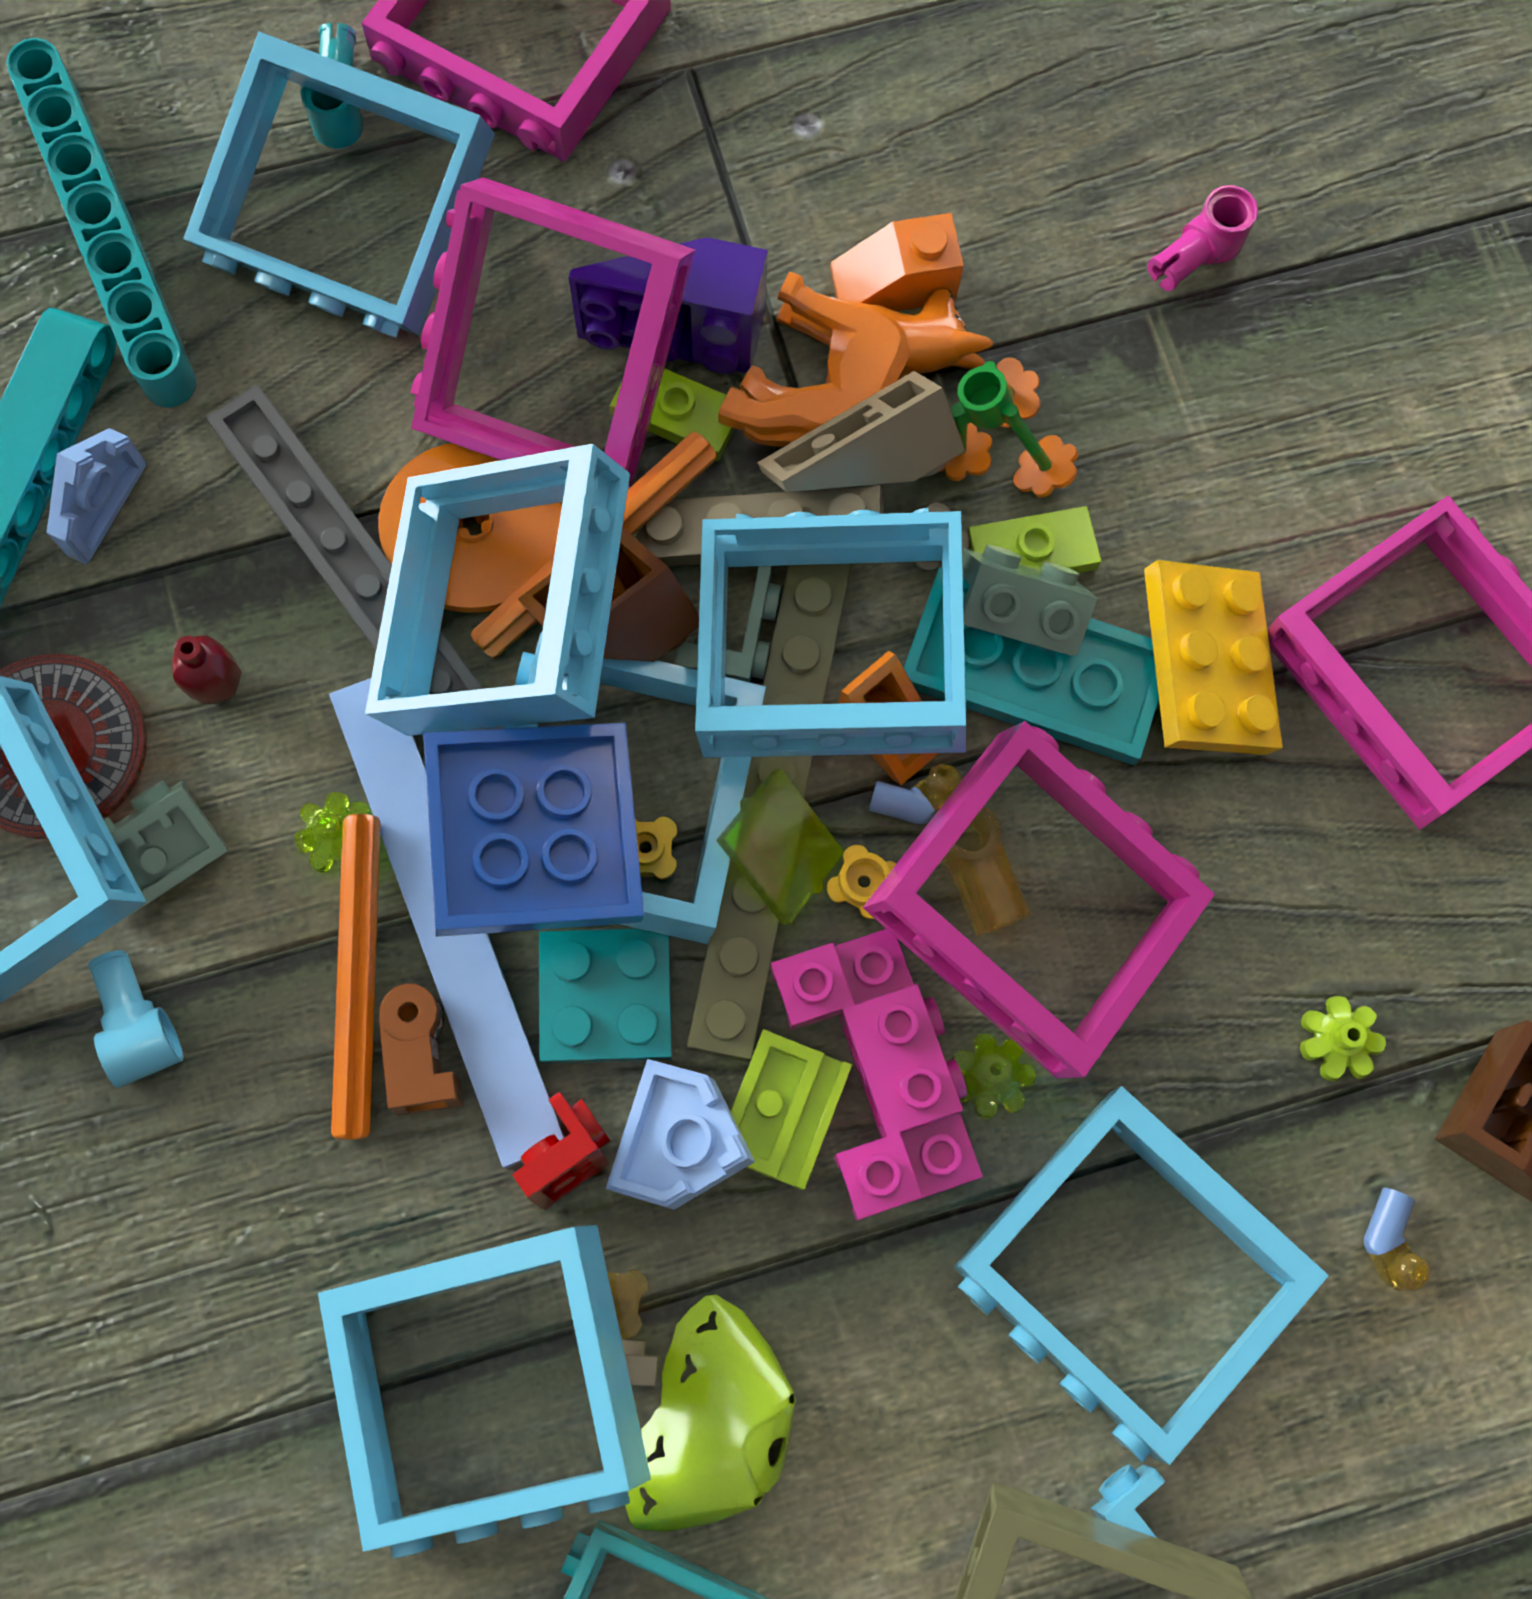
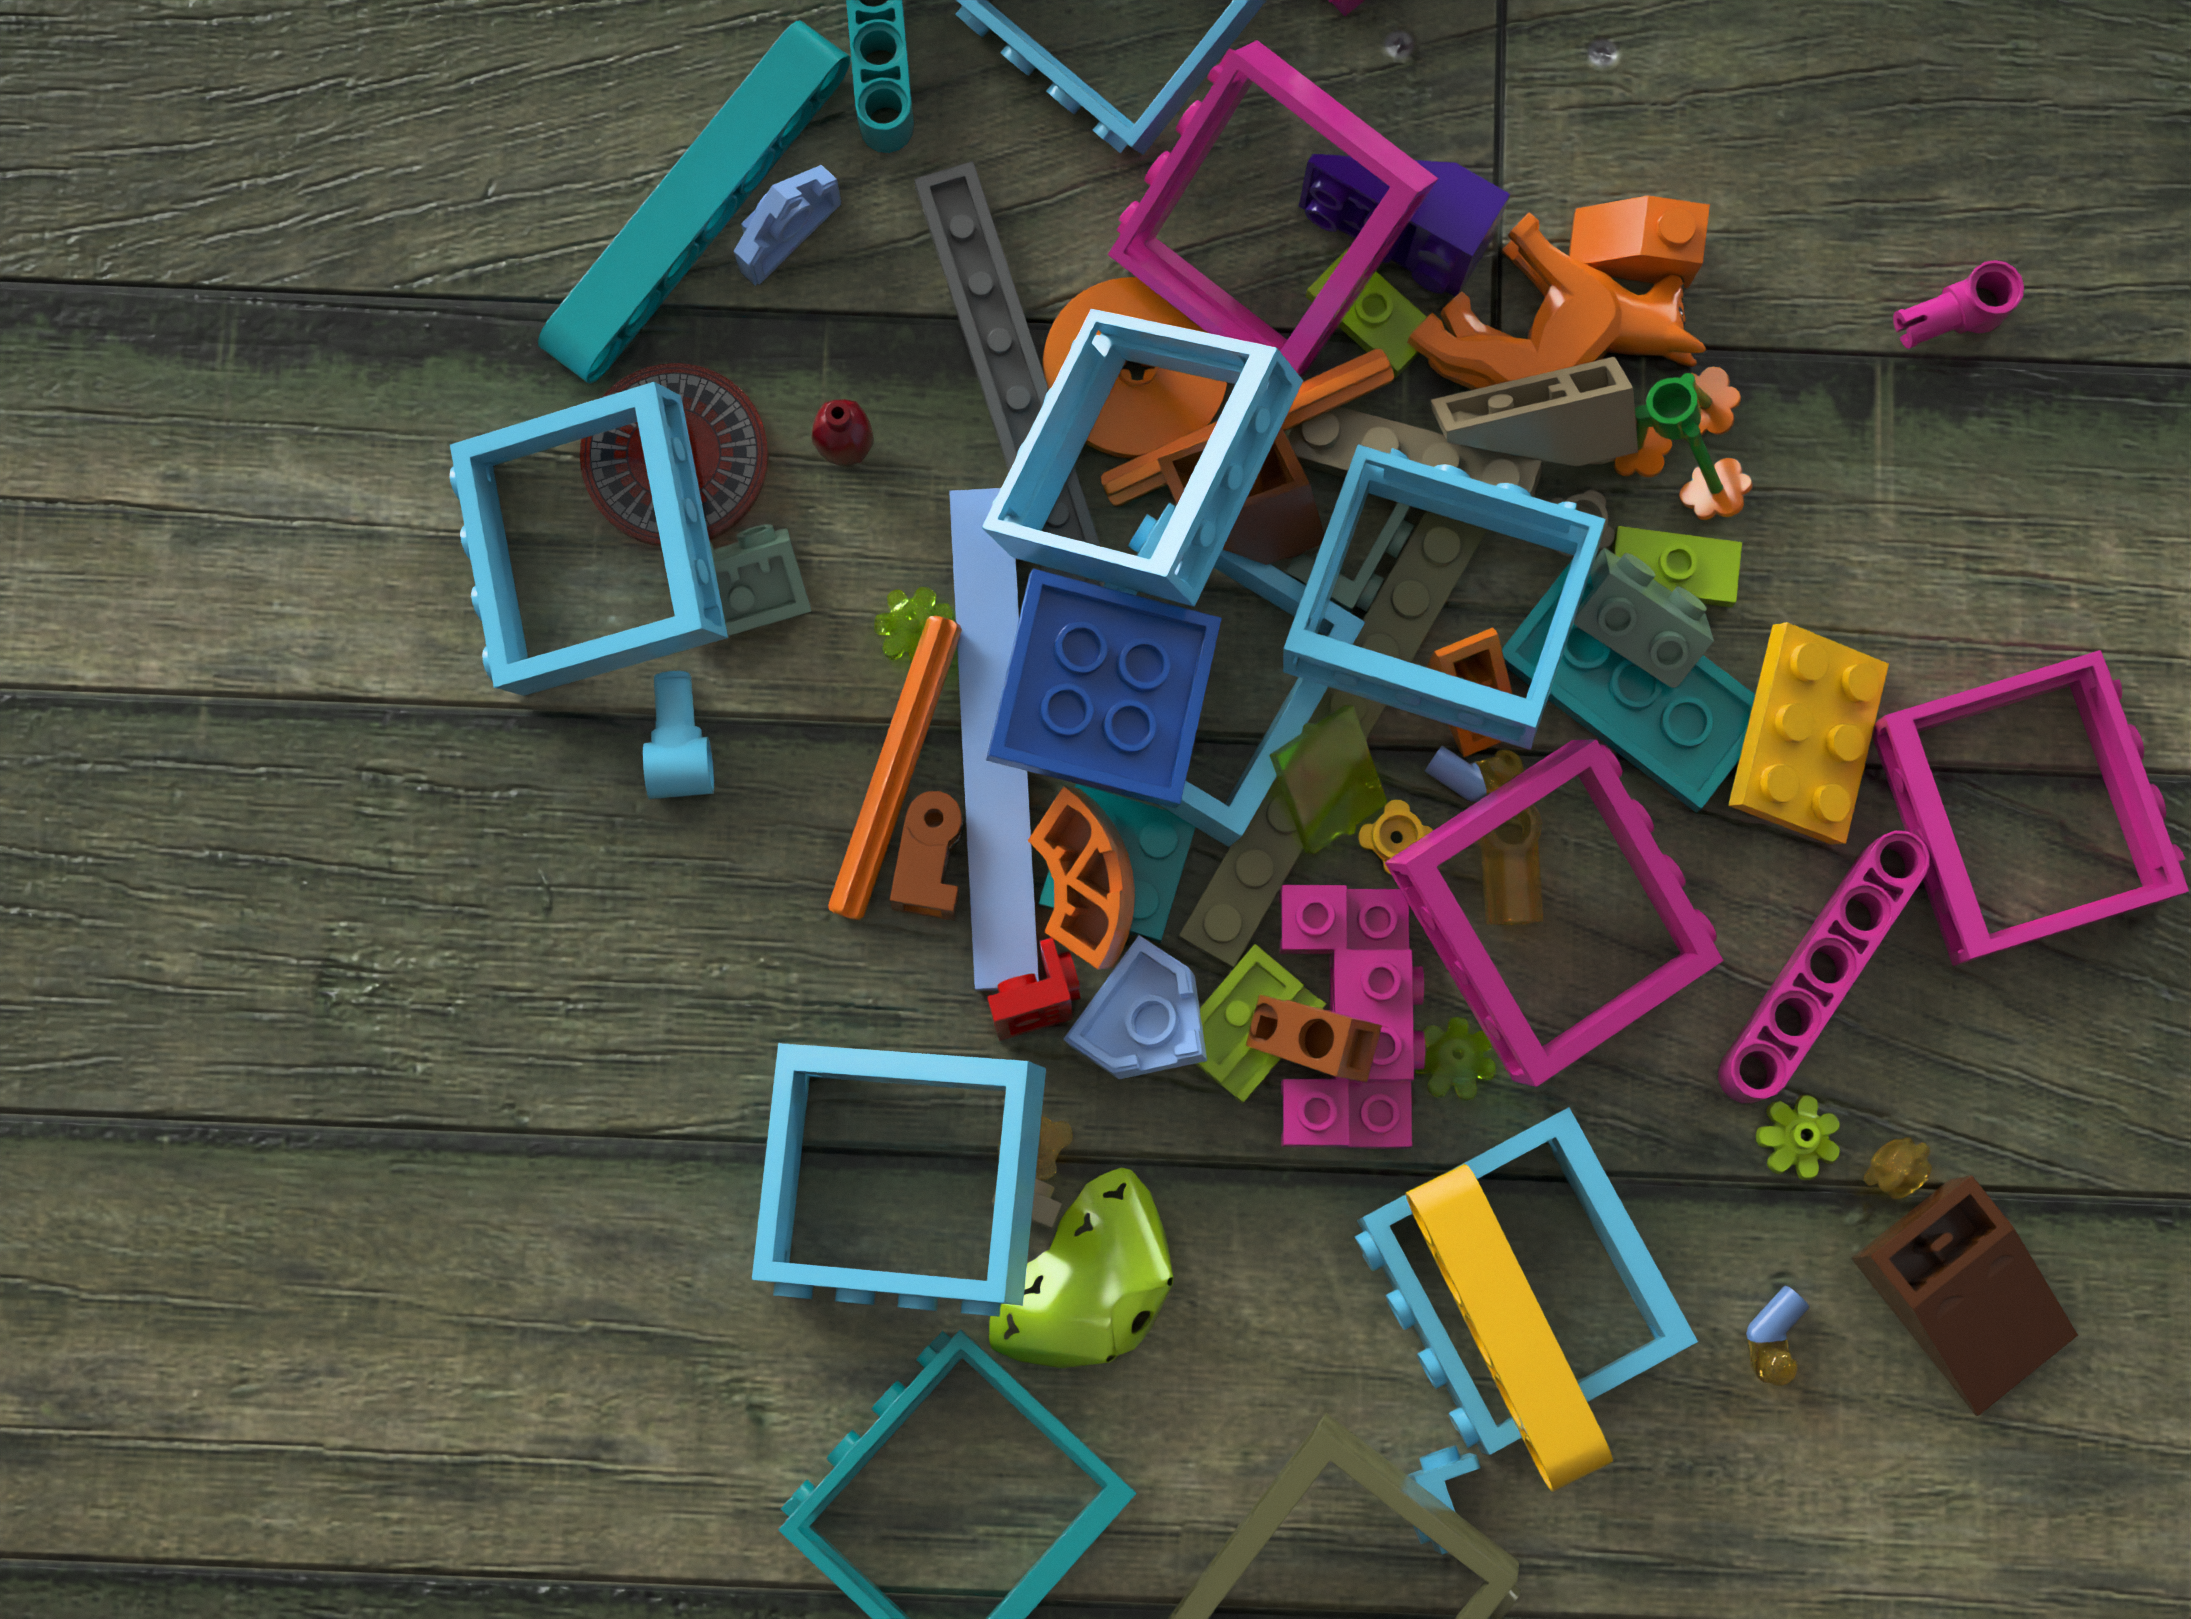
camera: 20 degrees right, 5 degrees up
yellow plate [635,817,678,880] -> none
none -> orange brick [1028,786,1135,969]
none -> dark orange leg [1246,994,1382,1082]
none -> yellow beam [1405,1164,1613,1492]
none -> dark pink beam [1718,830,1930,1103]
none -> clear yellow plate [1863,1137,1932,1199]

